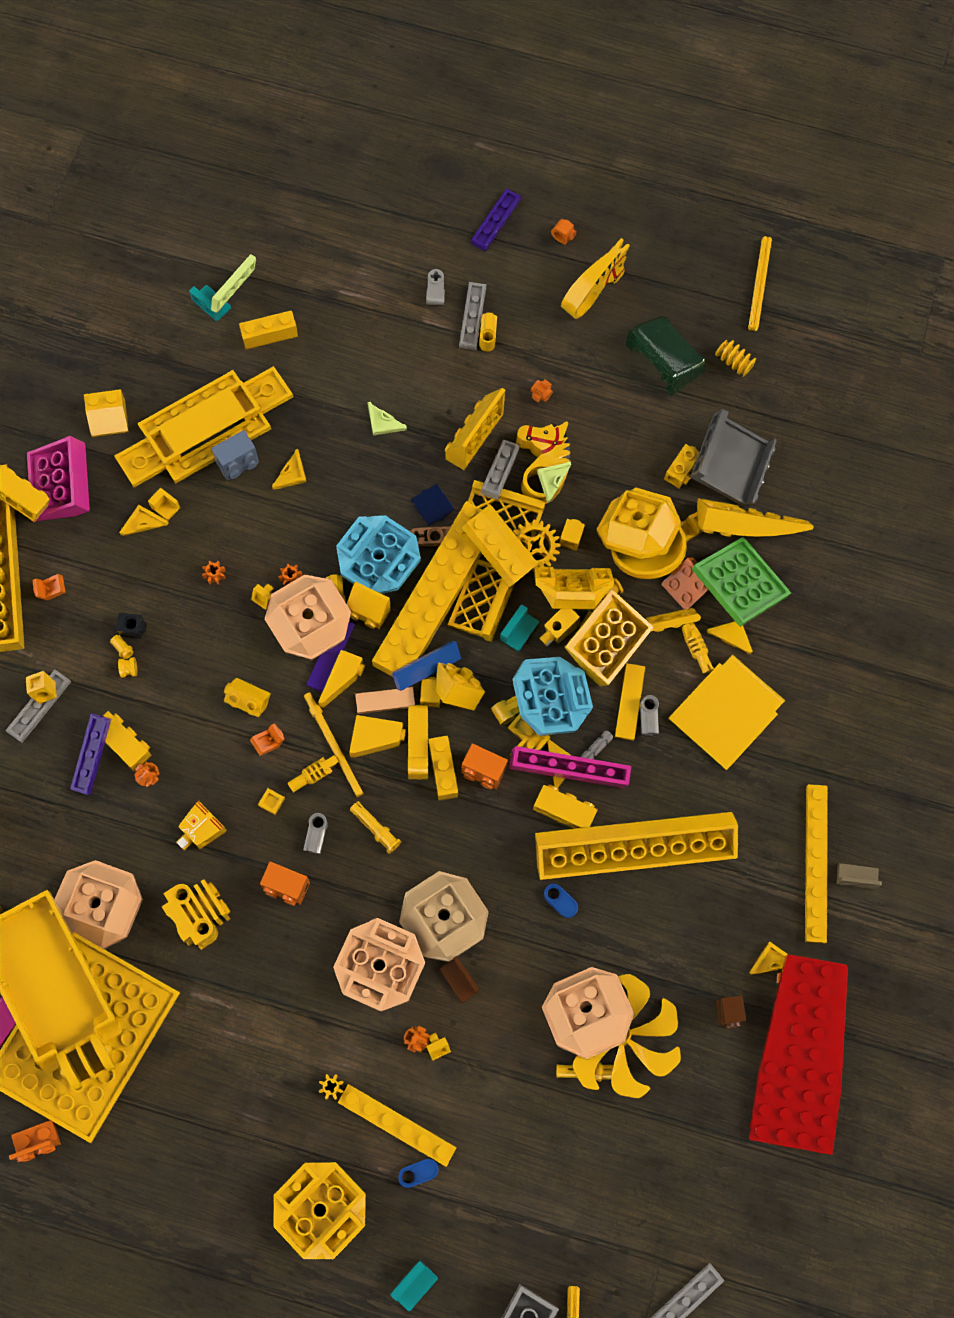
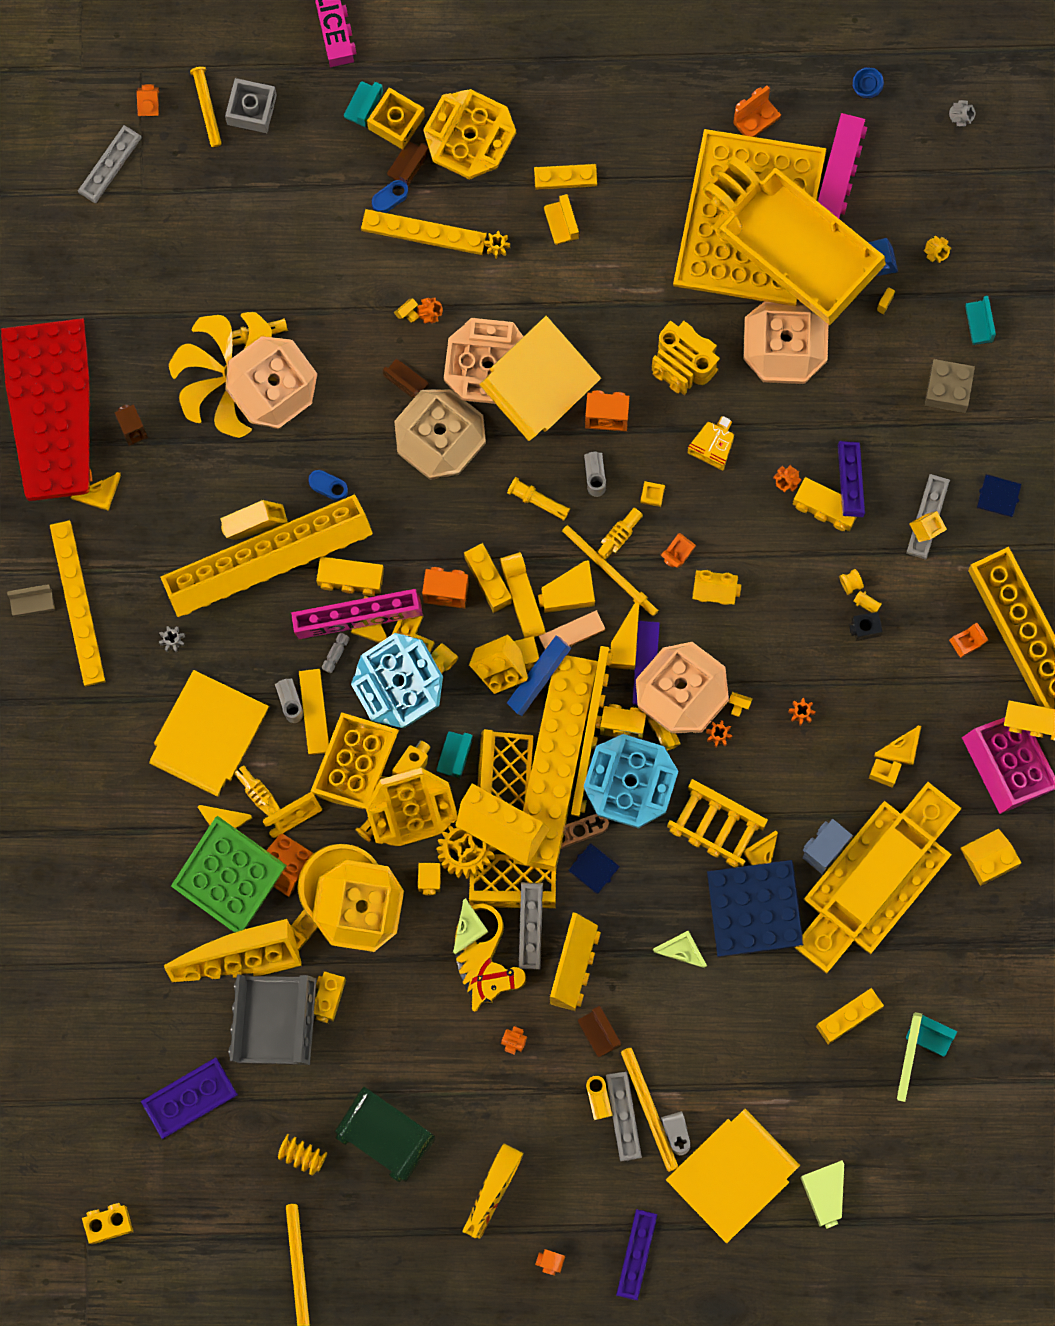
camera: 170 degrees right, 5 degrees up
none -> yellow brick [82,1203,133,1245]
none -> dark purple tile [141,1058,238,1140]
none -> light grey gear [159,626,185,653]
none -> yellow slope [220,500,288,540]
none -> yellow brick [367,88,425,150]
none -> reddish brown panel [387,141,429,186]
none -> yellow piece [479,316,601,441]
none -> yellow plate [534,164,597,190]
none -> yellow panel [544,194,579,245]
none -> yellow plate [571,646,613,817]
none -> reddish brown panel [578,1006,621,1057]
none -> yellow axle [621,1048,678,1172]
none -> yellow piece [666,1109,800,1243]
none -> yellow fence [667,779,768,868]
none -> dark blue plate [707,860,804,957]
none -> yellowish green slope [801,1160,844,1229]

